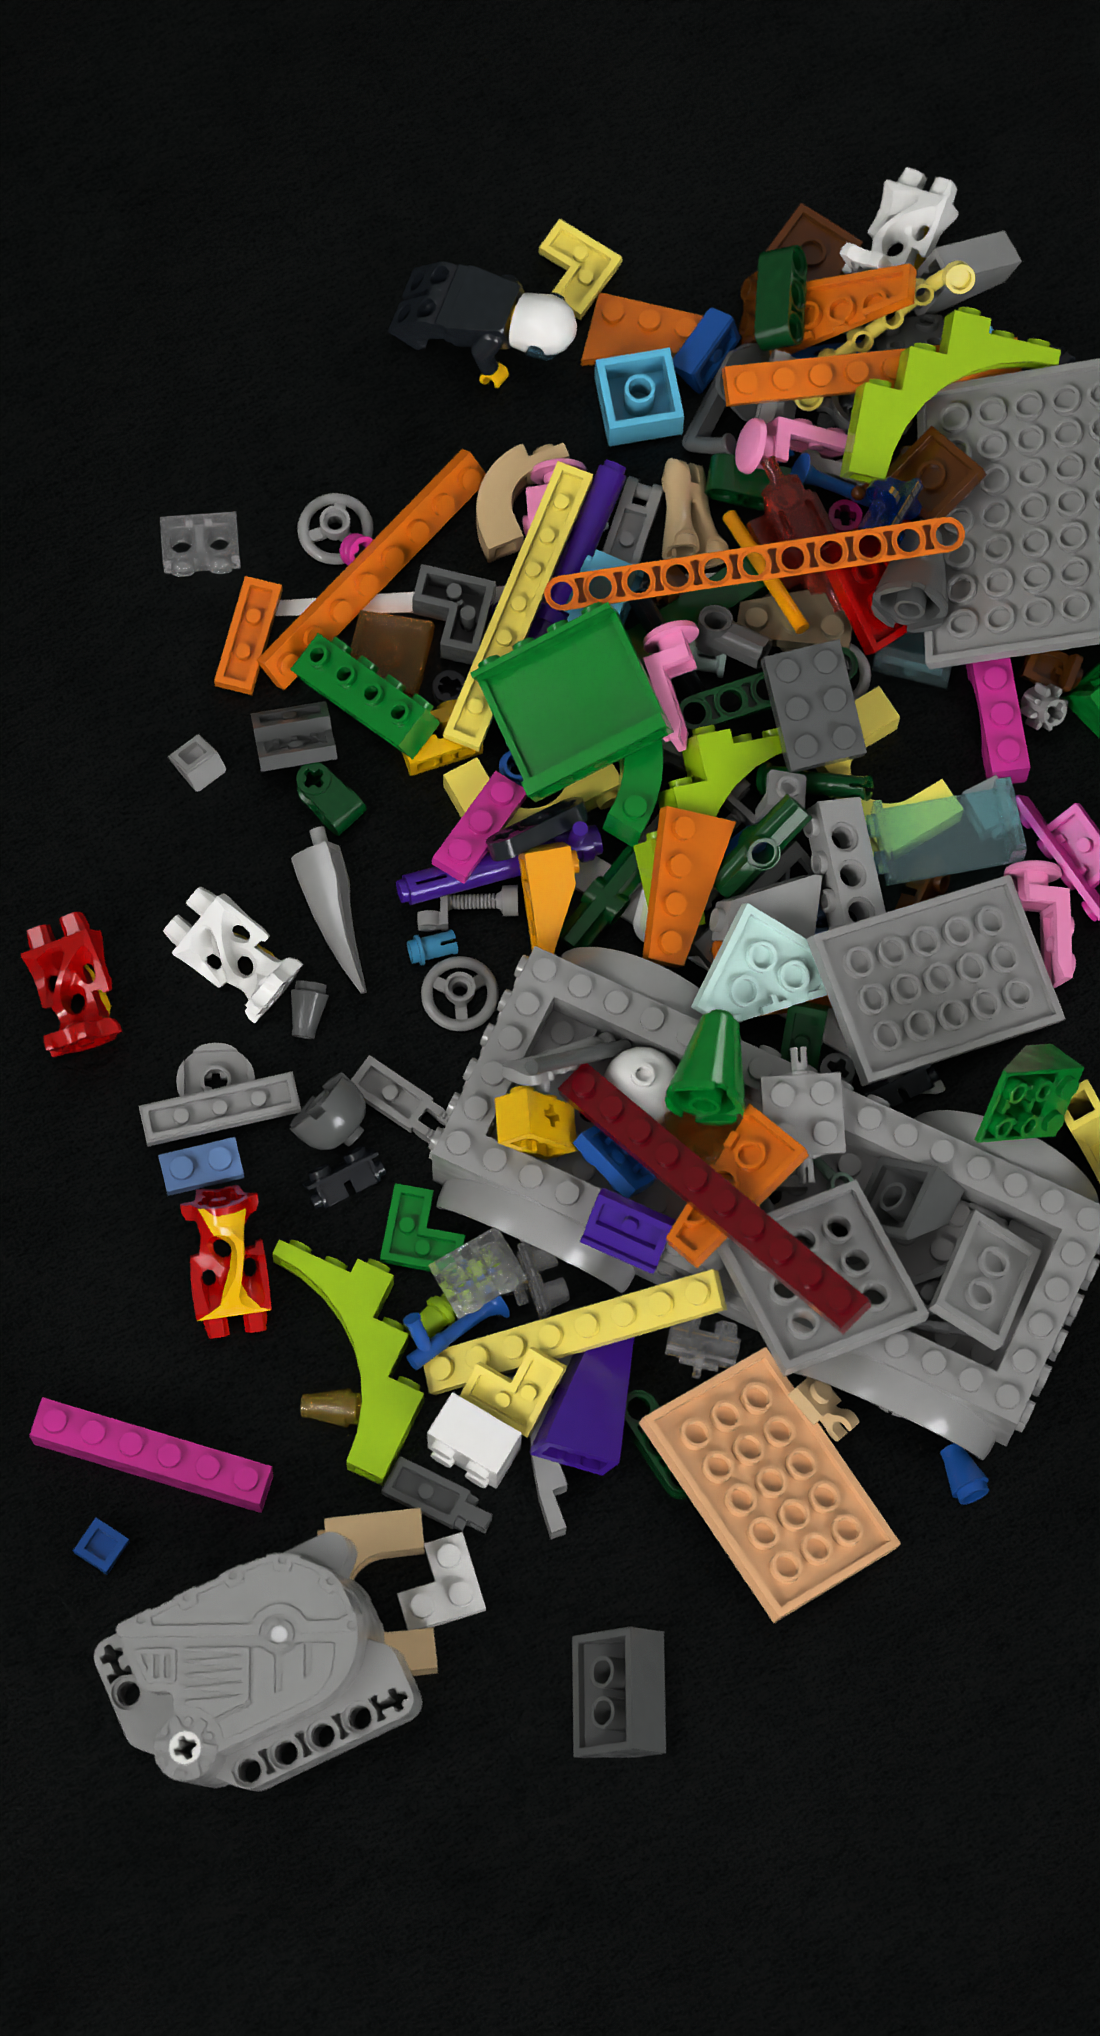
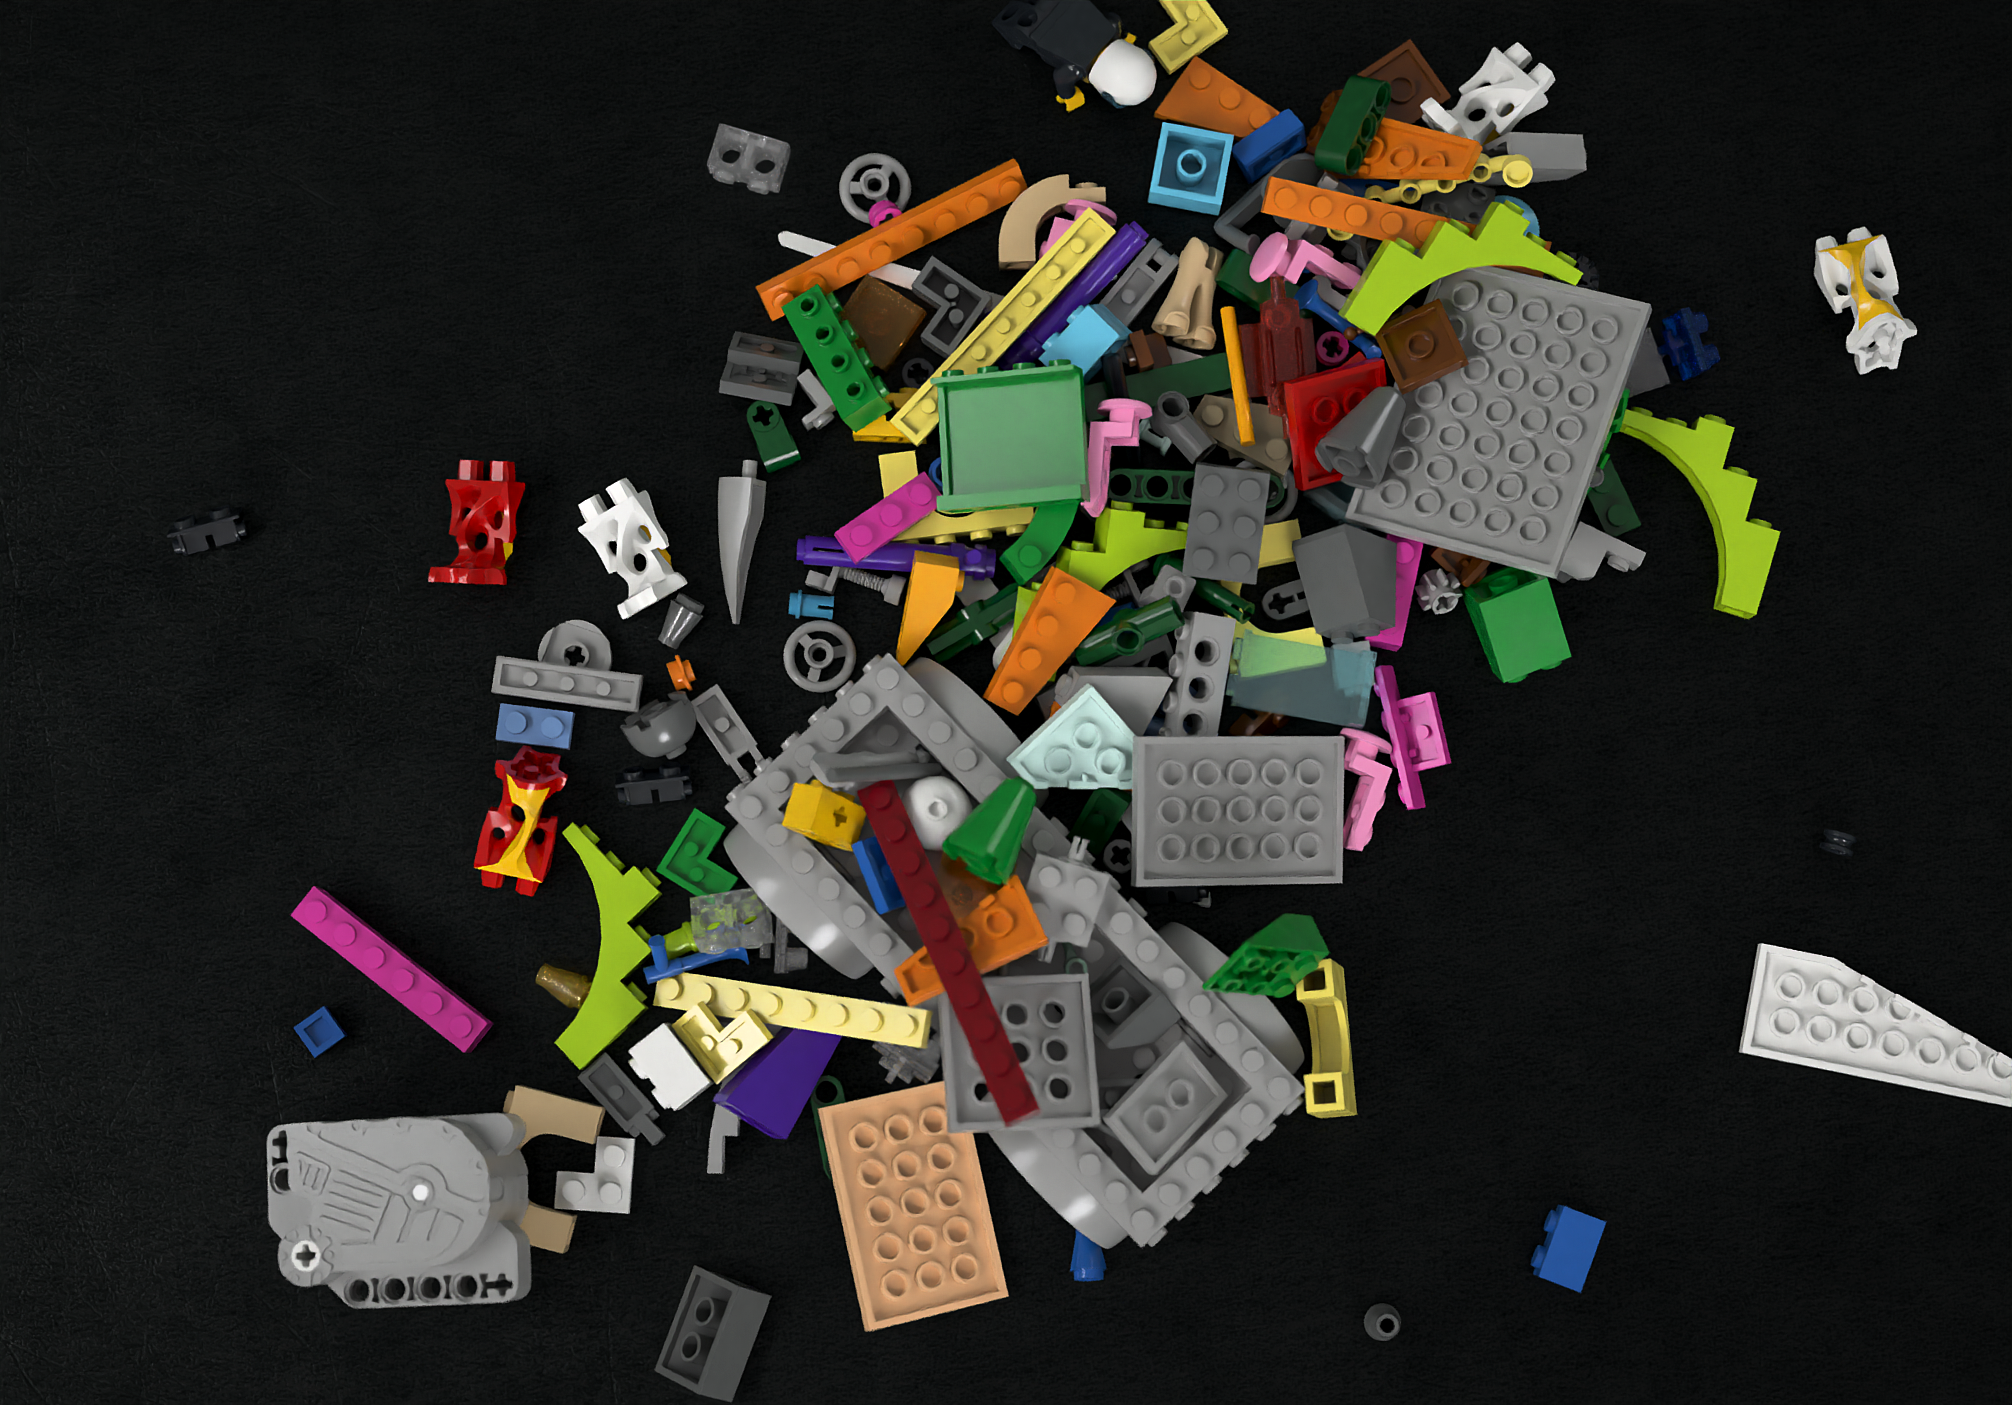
camera: 20 degrees right, 10 degrees up
light grey slope [168,734,226,792] -> none
orange plate [214,576,283,695] -> none
black beam [486,797,589,861] -> none
orange beam [544,517,965,611] -> none
dark purple plate [580,1187,676,1274] -> none
tan plate [788,1377,860,1442] -> none
clear blue hips [858,477,924,545] -> none
none -> orange plate [667,655,696,691]
none -> light grey bracket [797,369,836,430]
none -> dark grey beam [1261,579,1310,622]
none -> dark grey slope [1292,524,1397,644]

